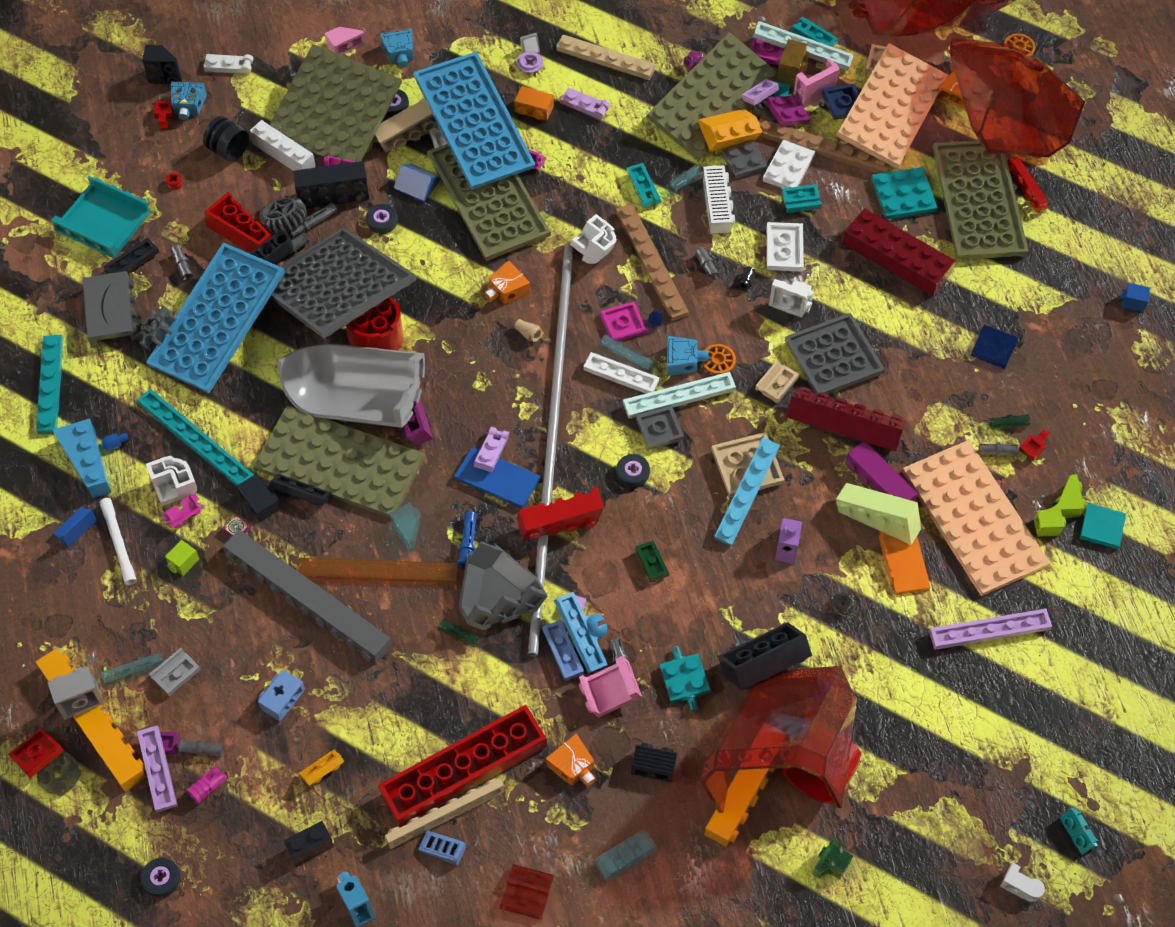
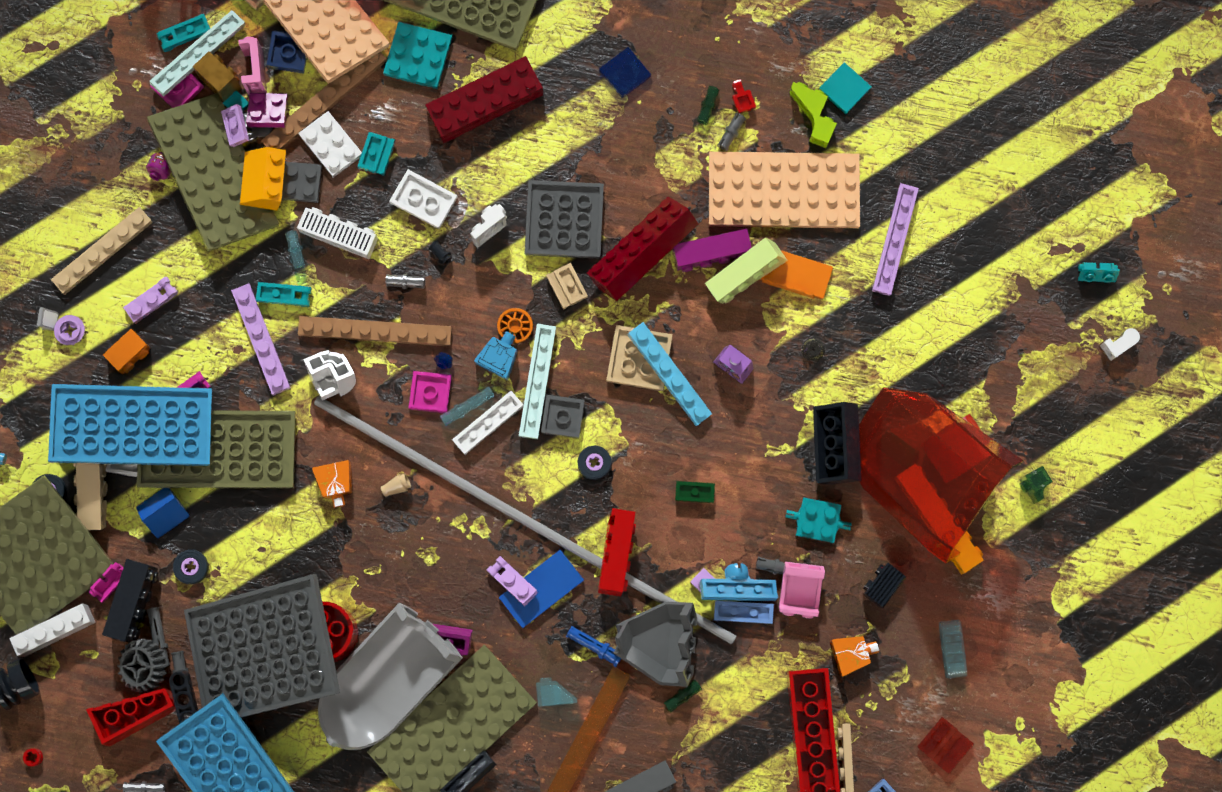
camera: 65 degrees left, 20 degrees up
none -> lavender plate [231,284,291,395]

